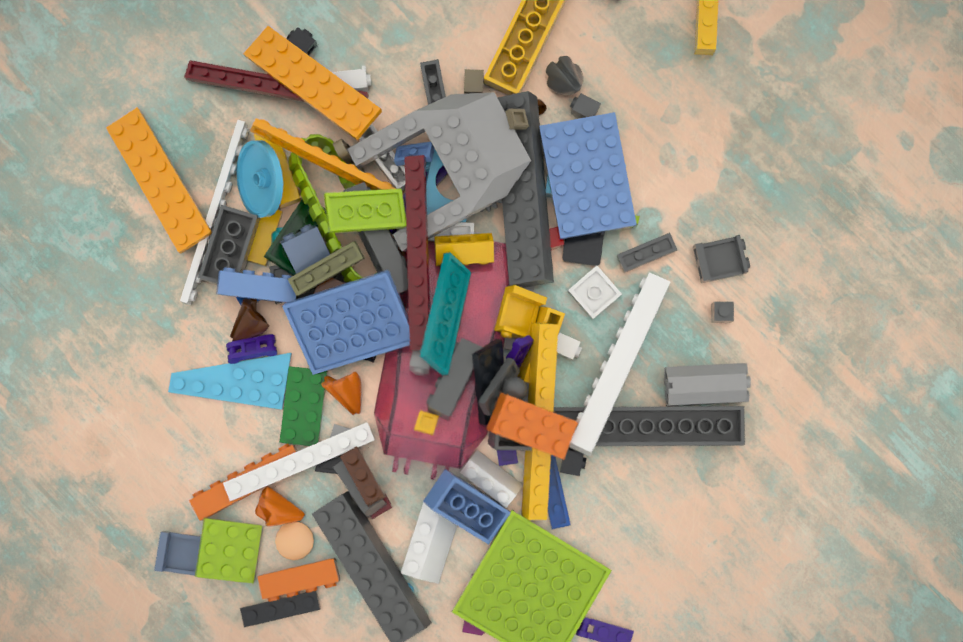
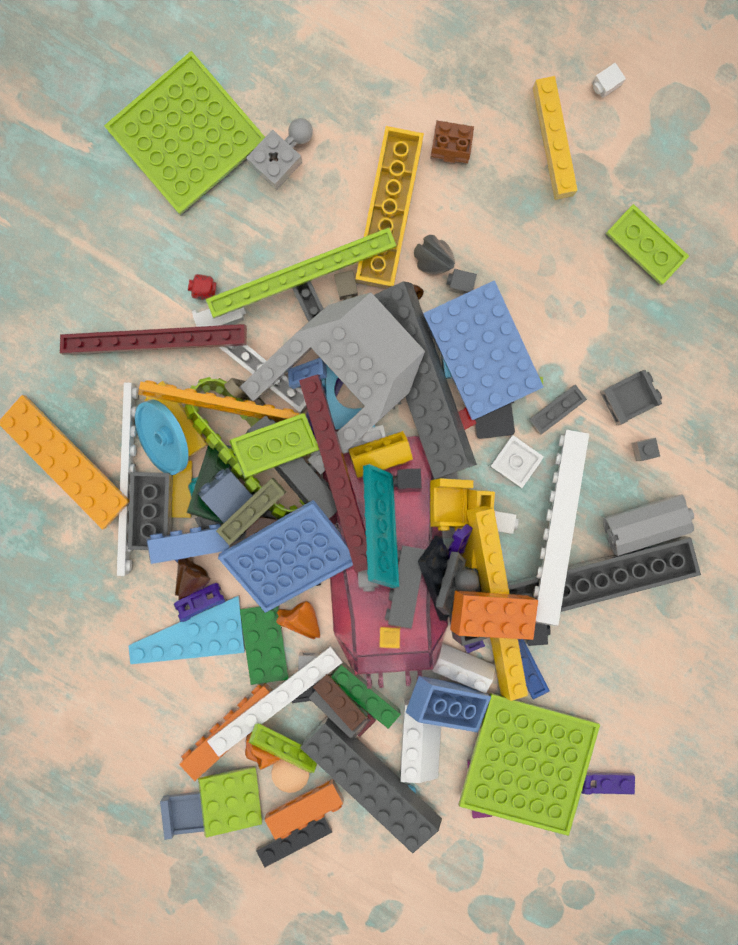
camera: 15 degrees left, 5 degrees up
light orange plate [243,26,382,141] -> none
black brick [287,27,318,56] -> none
dark tan tile [505,109,529,130] -> none
none -> red head [188,274,216,301]
none -> lime plate [206,228,396,319]
none -> lime plate [249,723,317,773]
none -> green brick [330,662,401,729]
none -> black brick [393,468,422,493]
none -> lime plate [605,204,689,285]

